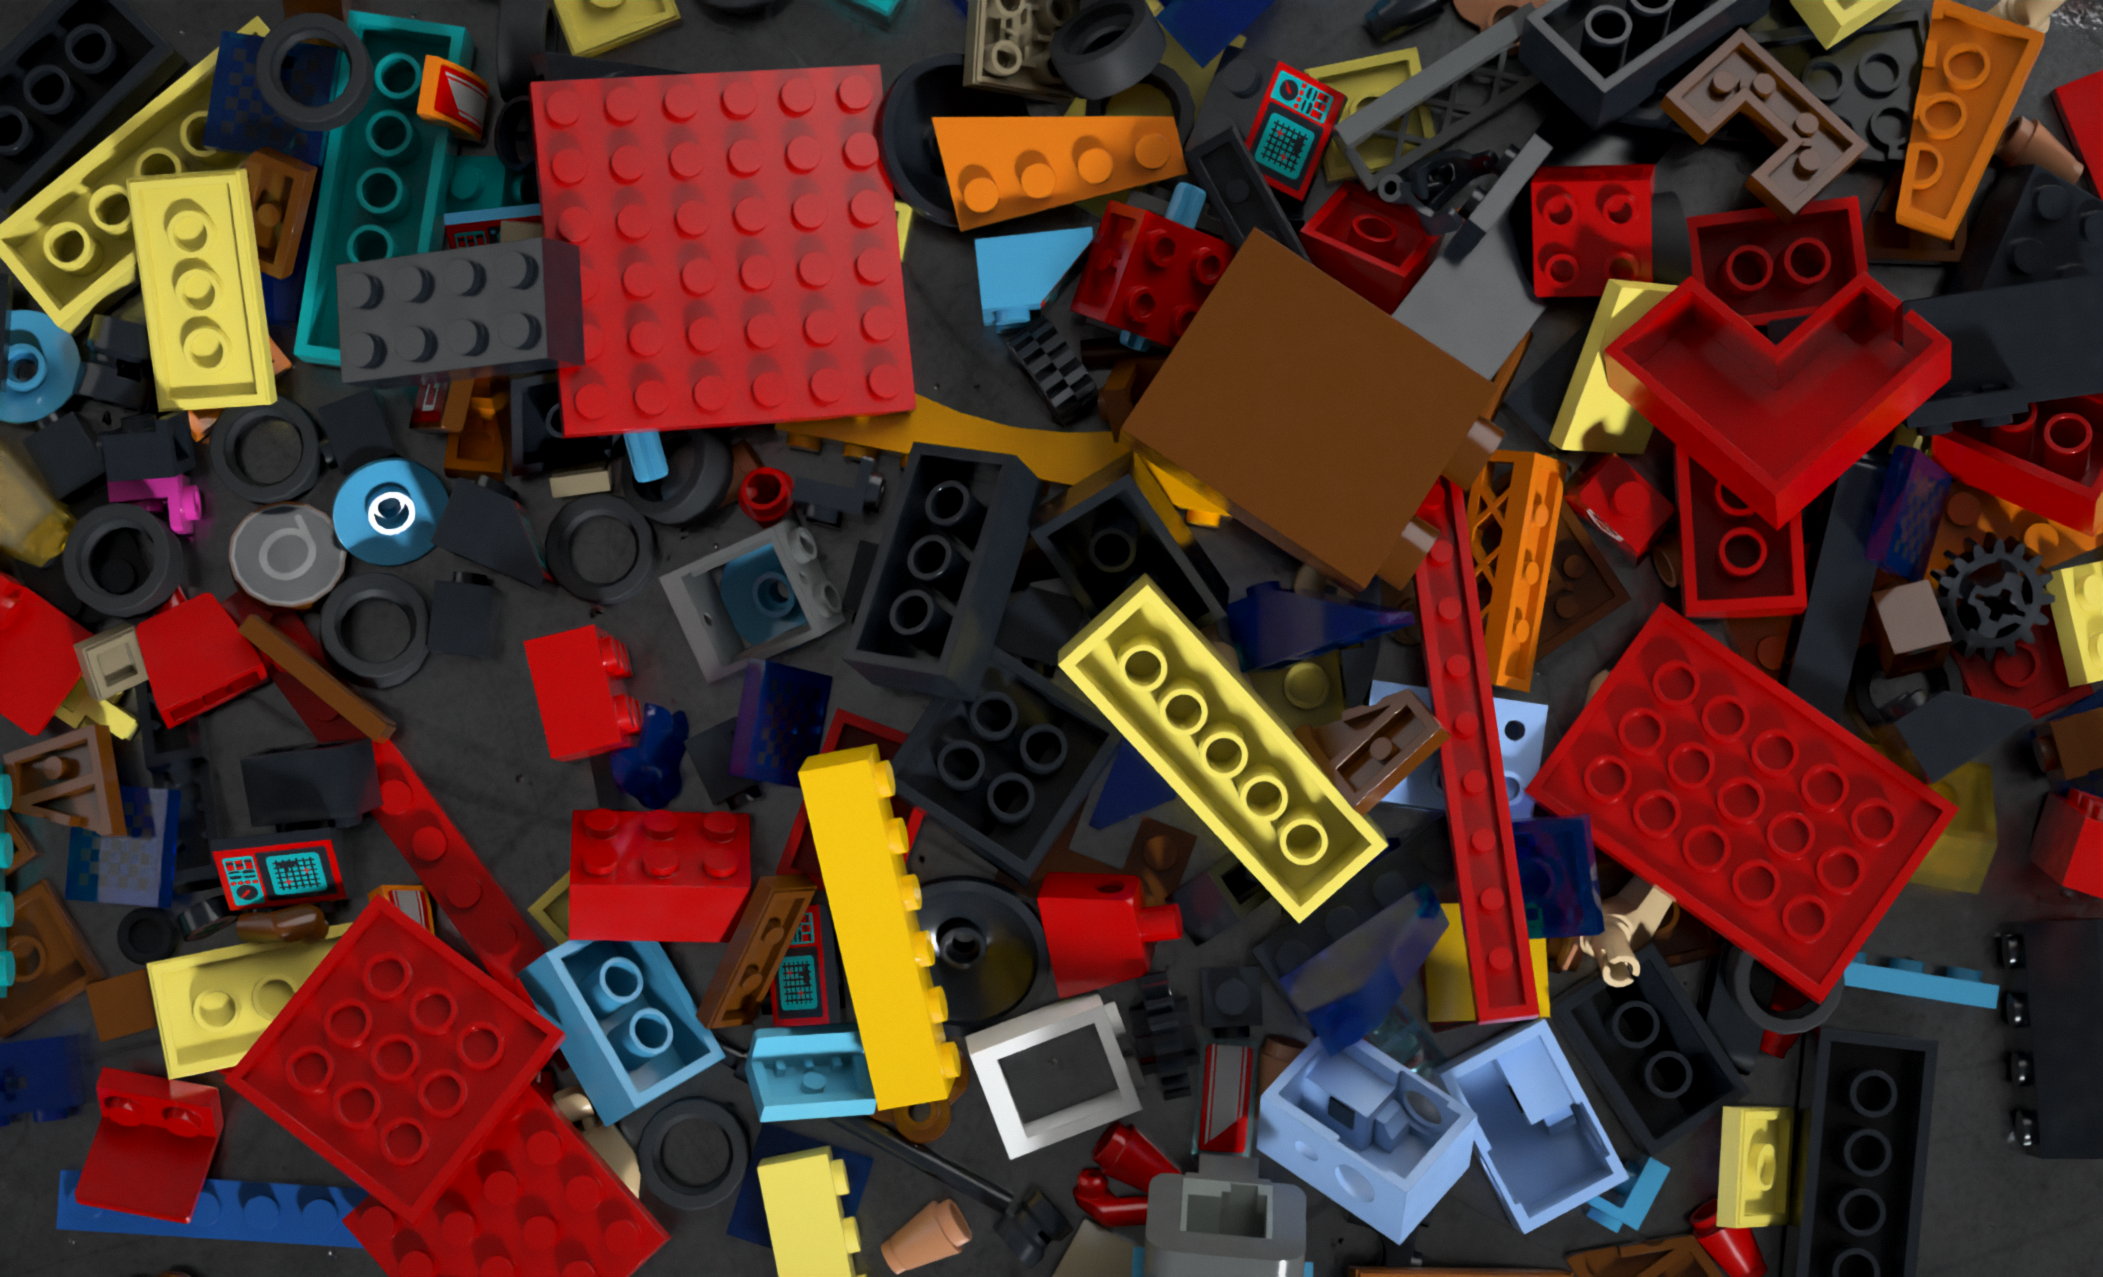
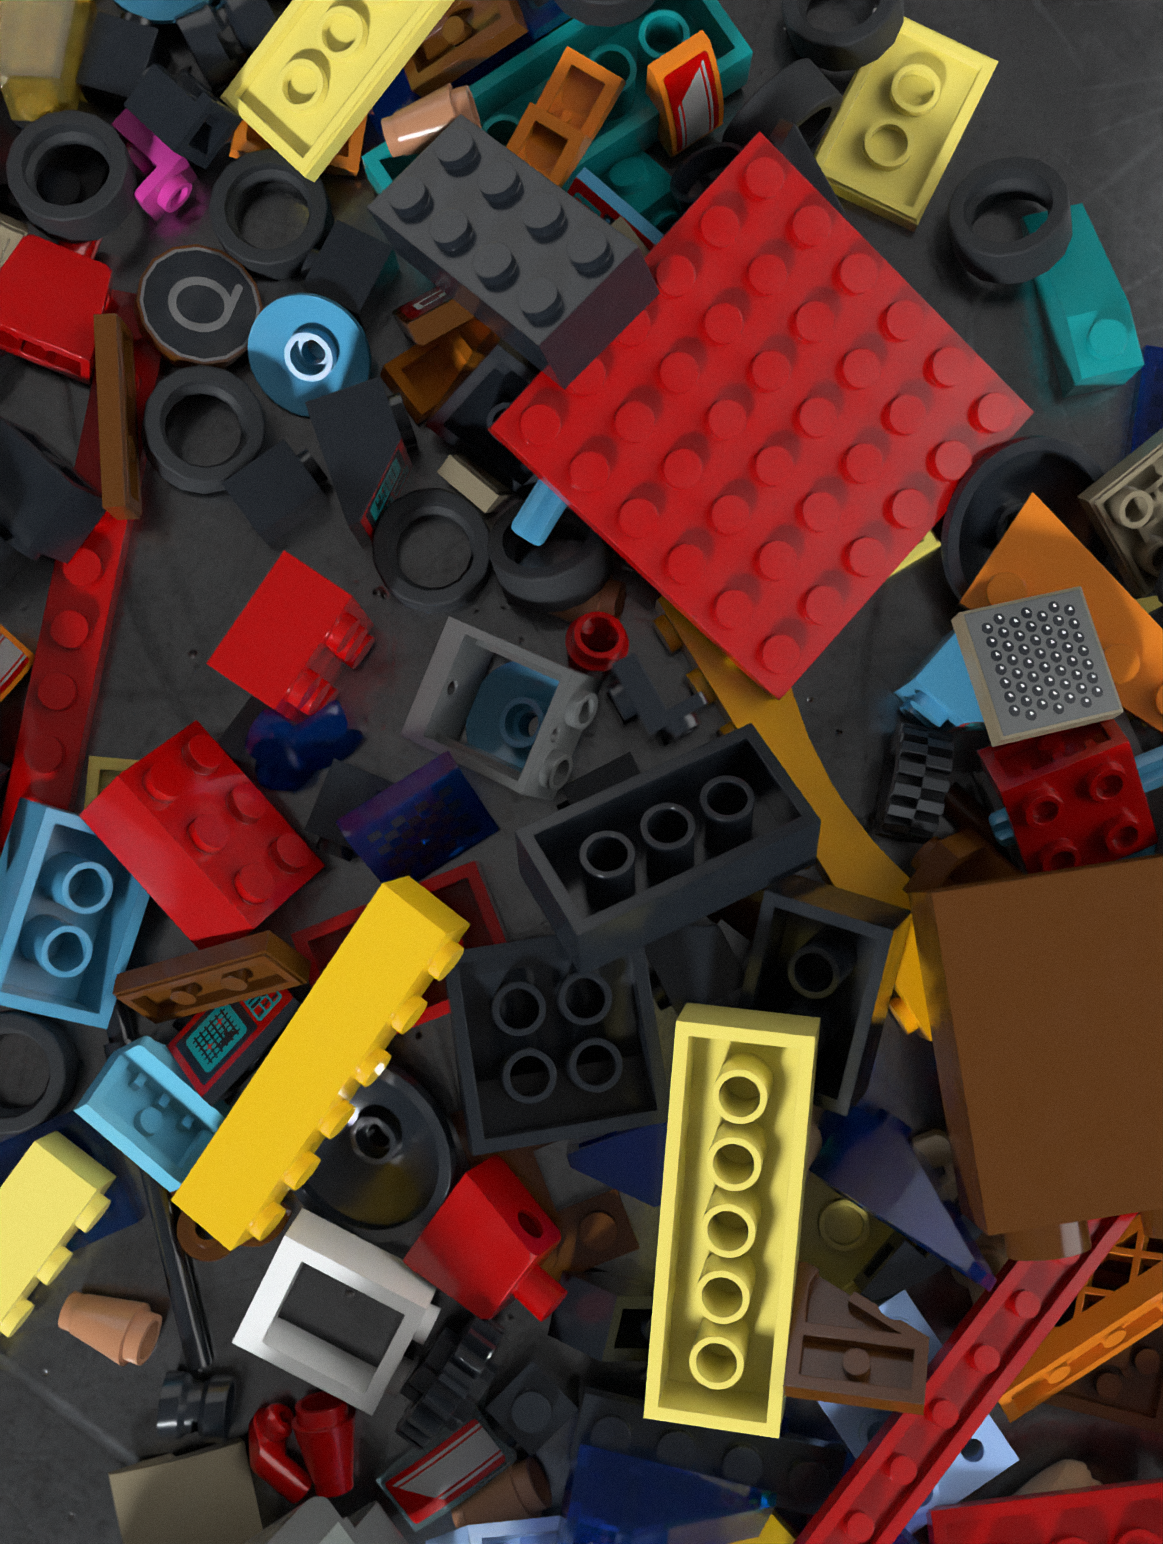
camera: 50 degrees right, 0 degrees up
none -> nougat cone [381,83,482,158]
none -> orange slope [506,46,626,188]
none -> tile [951,586,1124,747]

